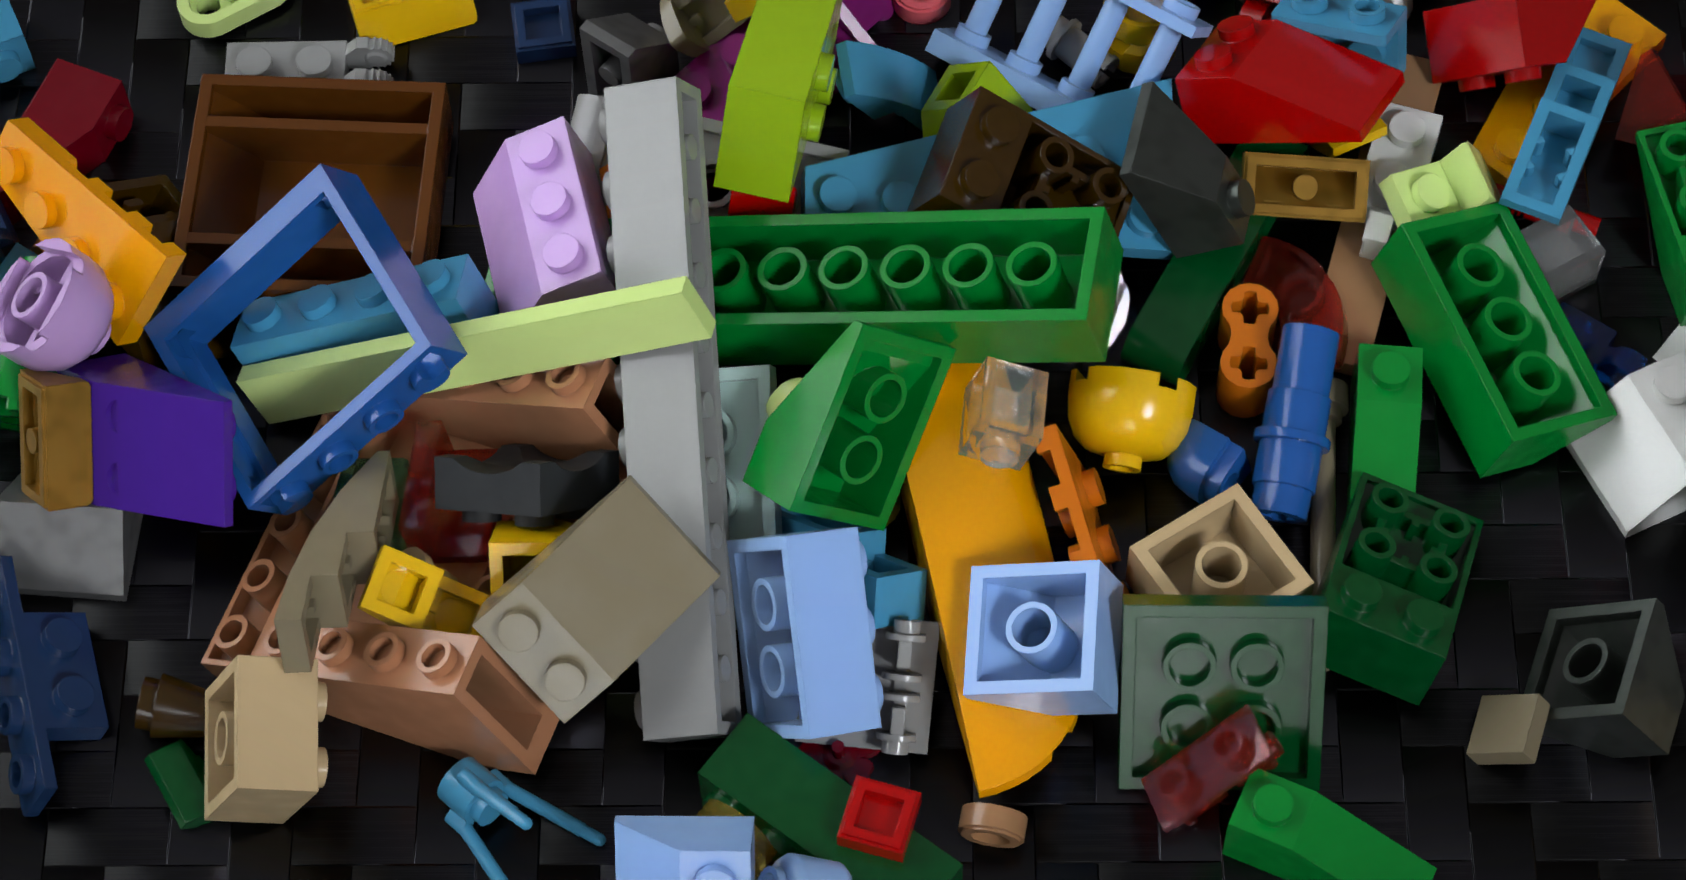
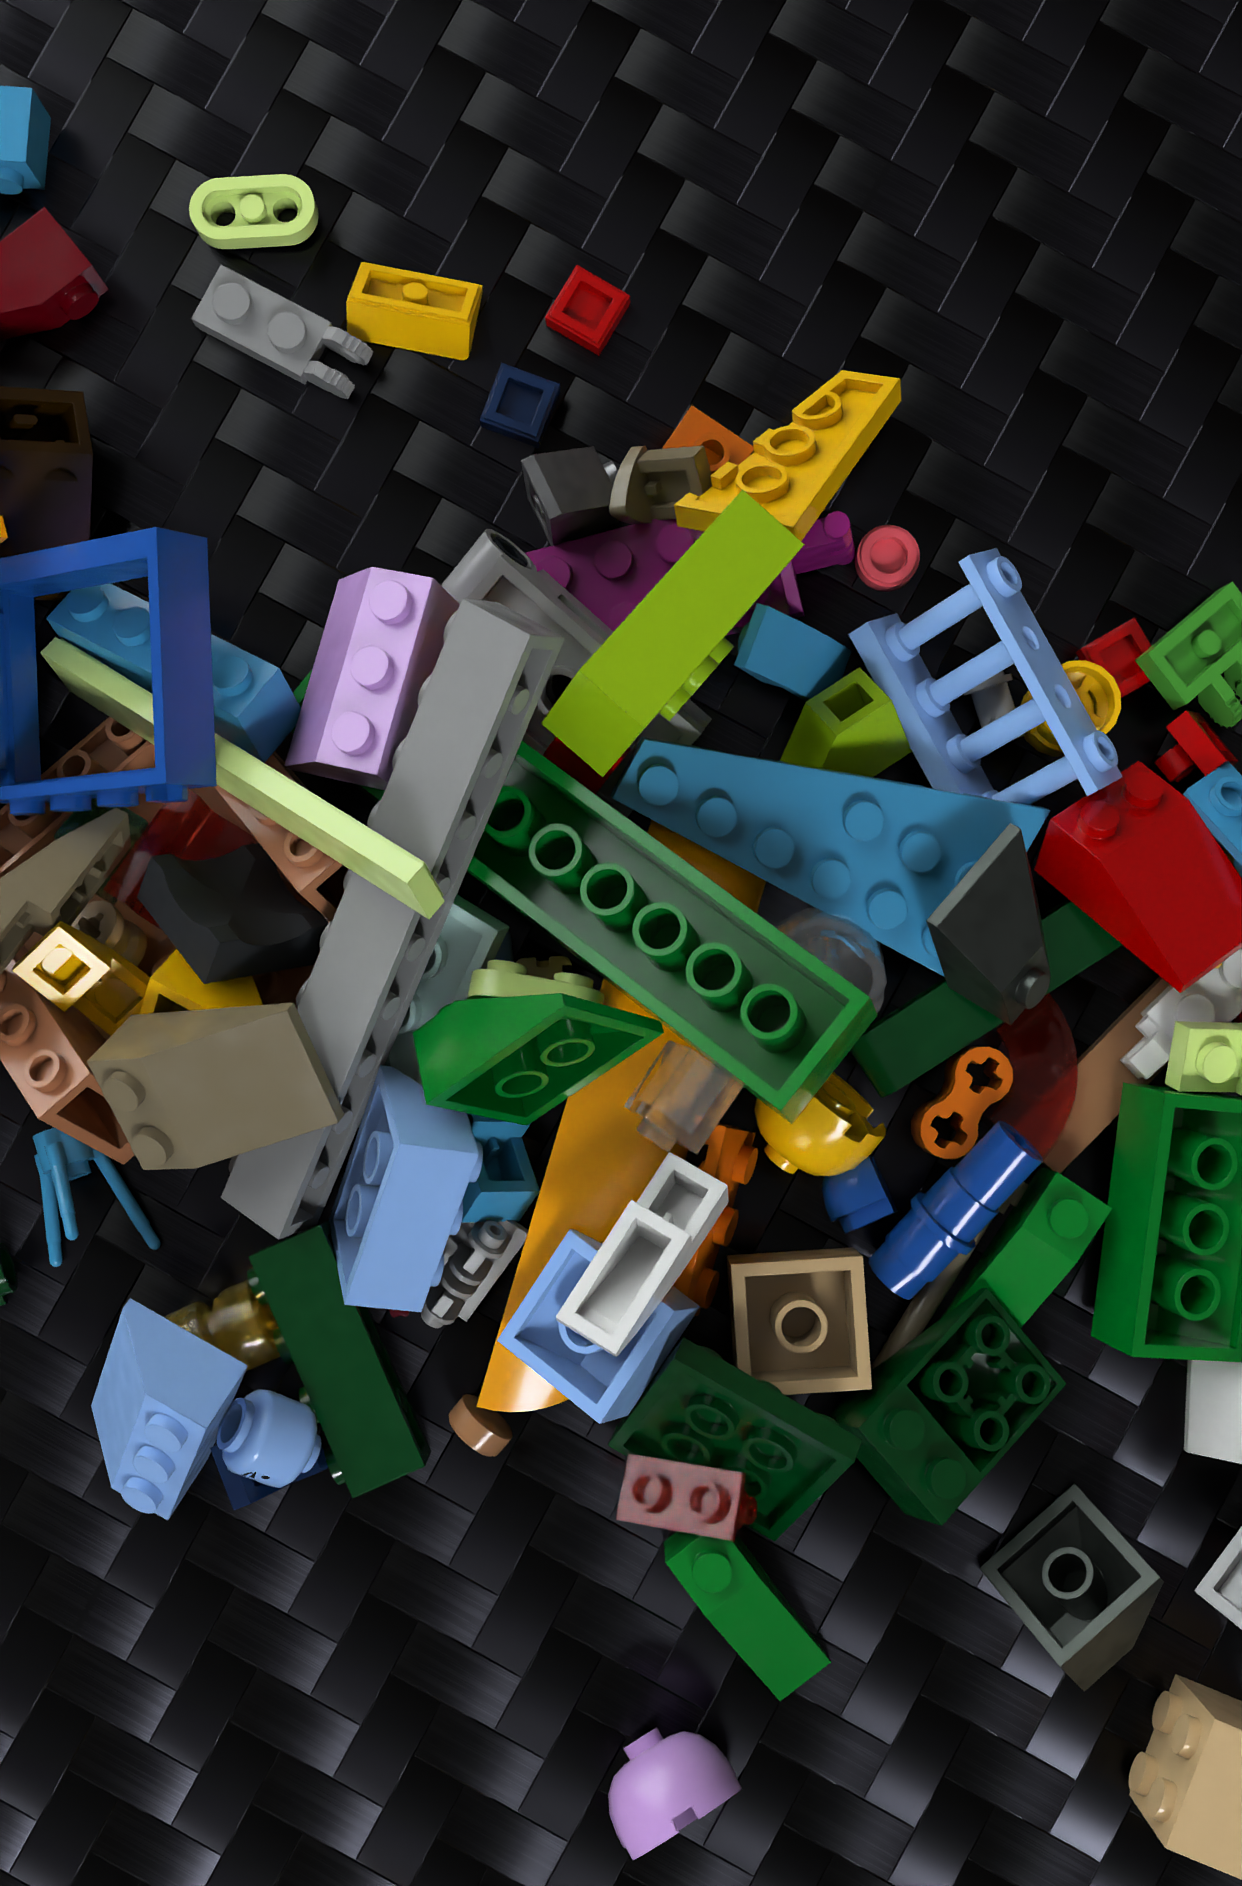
camera: 25 degrees right, 25 degrees up
reddish brown slope [168,74,454,324] -> none
red tile [837,775,922,863] -> none
dark brown slope [907,86,1133,237] -> none
pearl gold slope [1241,152,1371,223] -> none
dark tan tile [1466,694,1550,765] -> none
none -> white slope [556,1152,729,1357]

